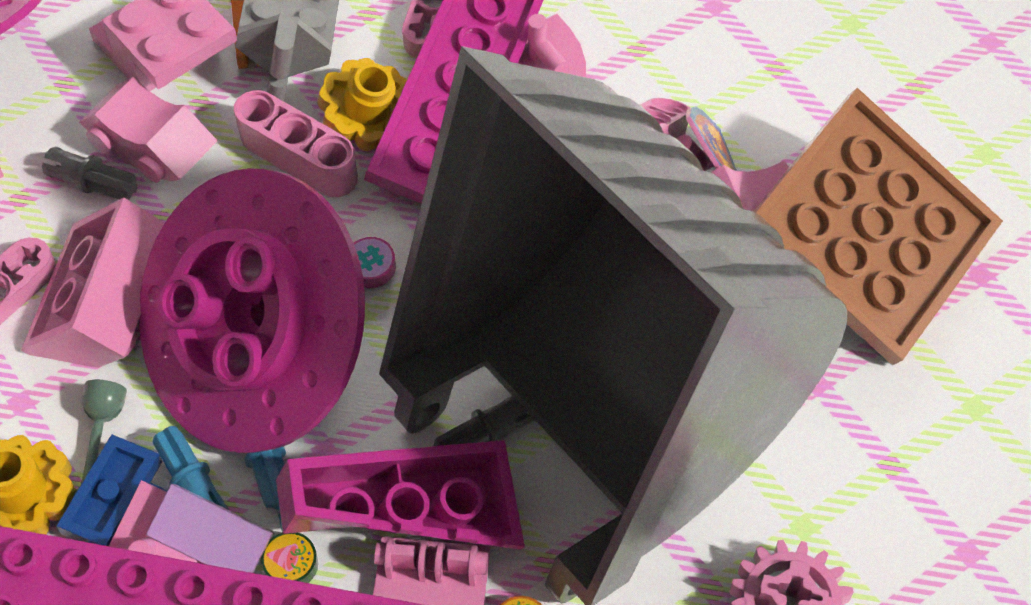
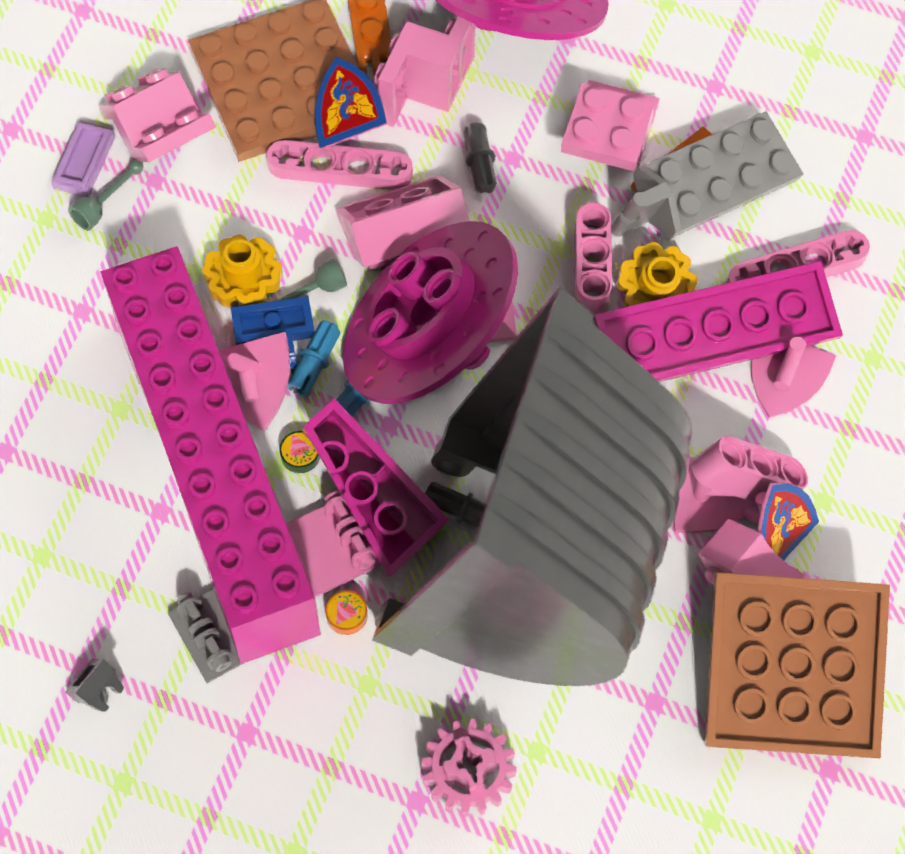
camera: 55 degrees right, 5 degrees up
bright pink brick [79,77,218,183] -> none
lavender tile [146,484,274,573] -> none

